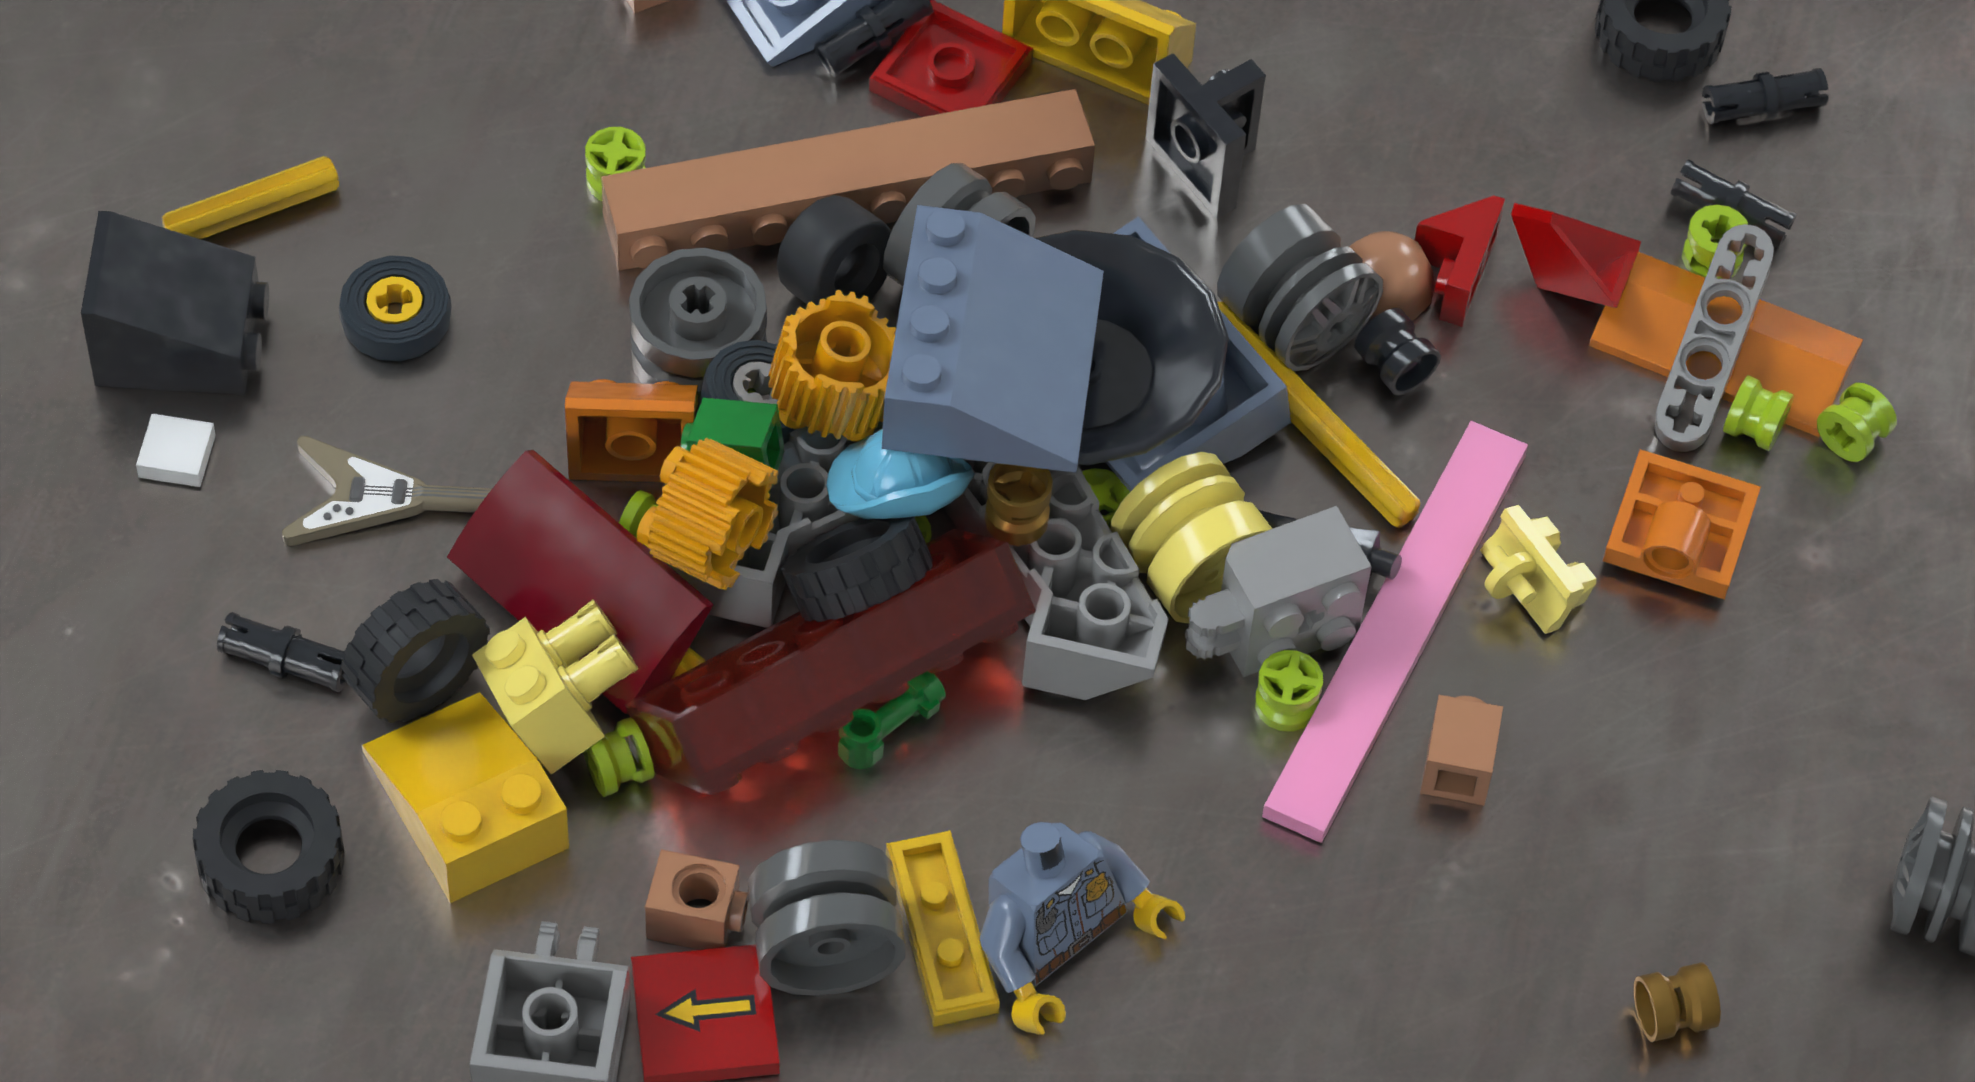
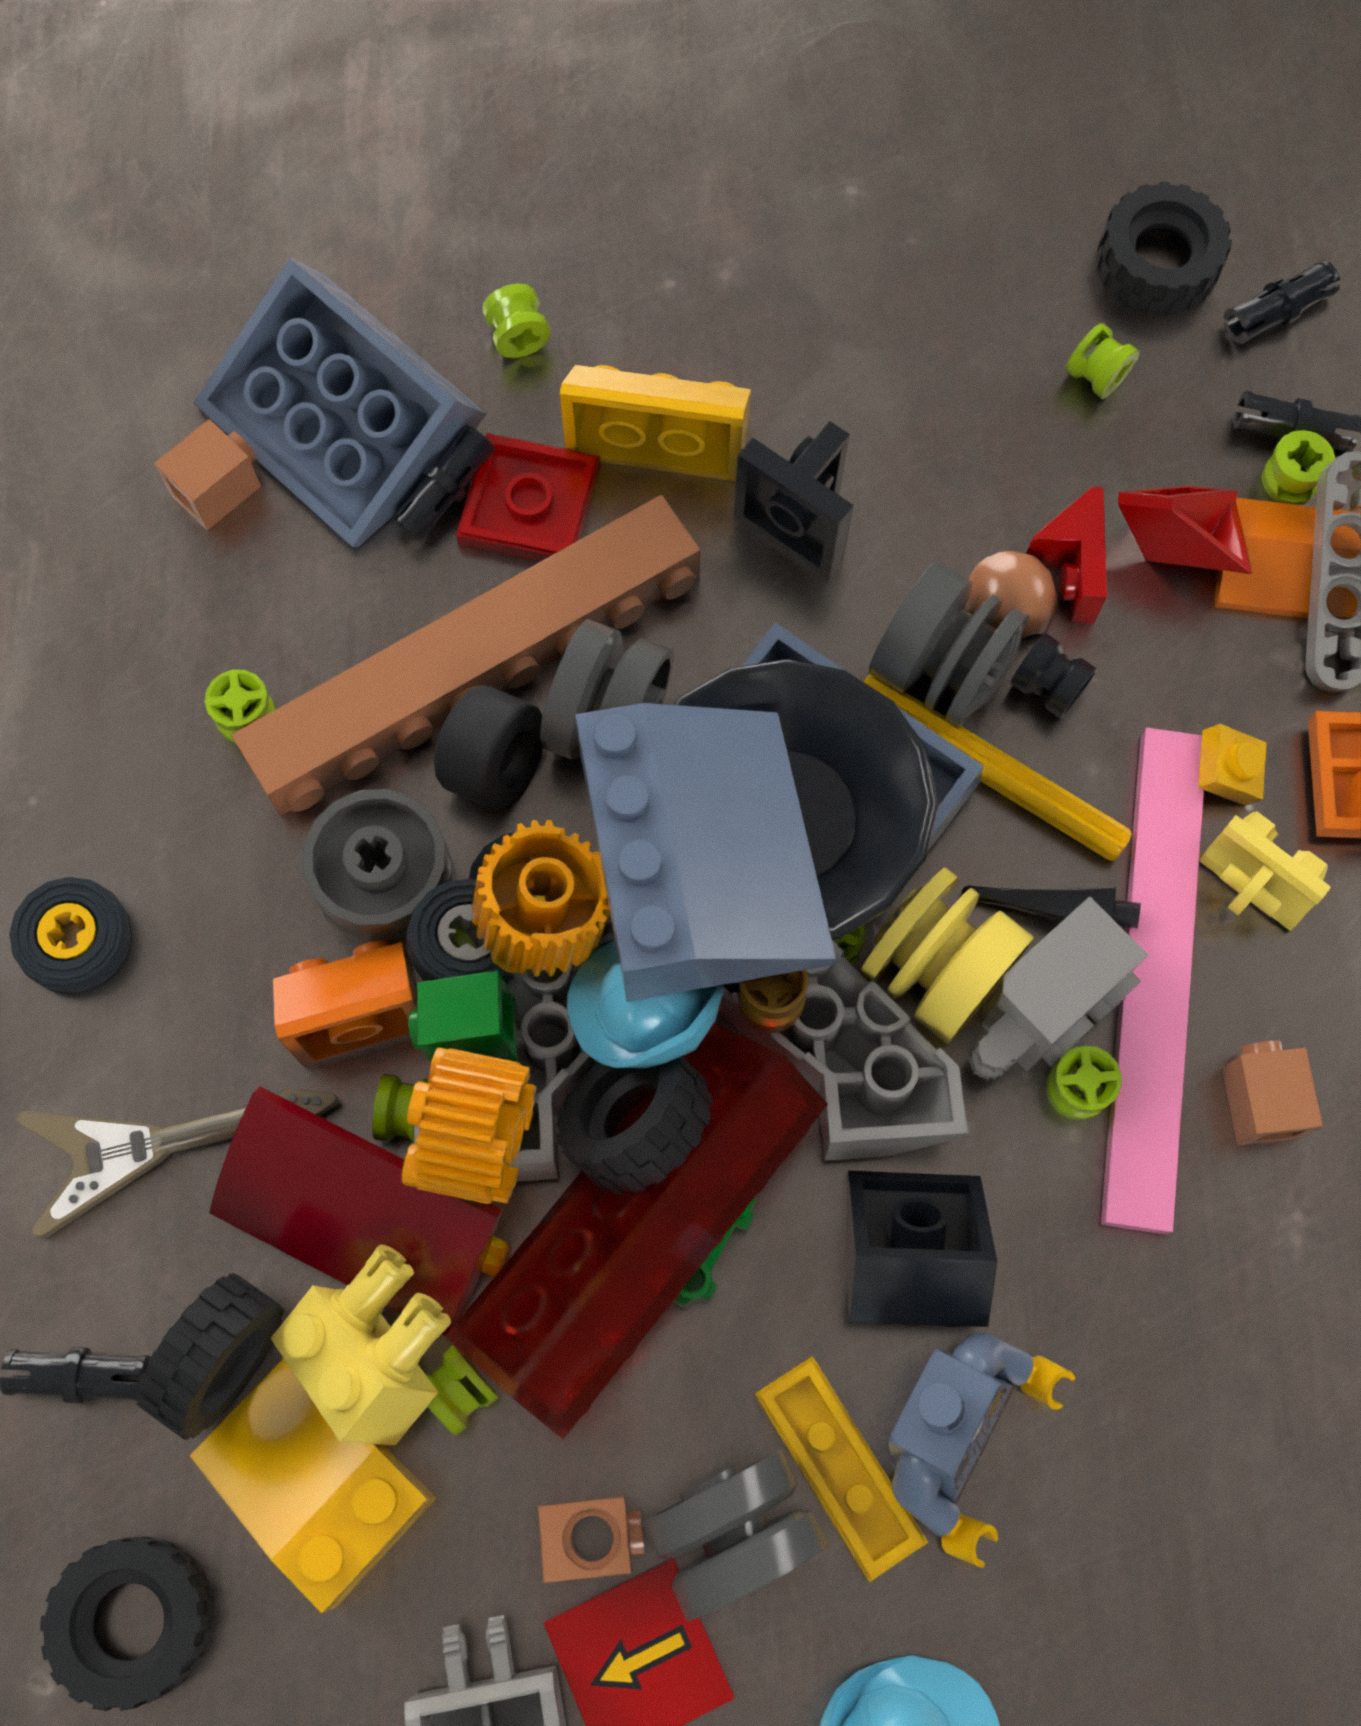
camera: 15 degrees left, 15 degrees up
none -> black slope [846,1170,997,1327]
none -> lime wheel [1065,323,1140,399]
none -> yellow plate [1198,724,1267,806]

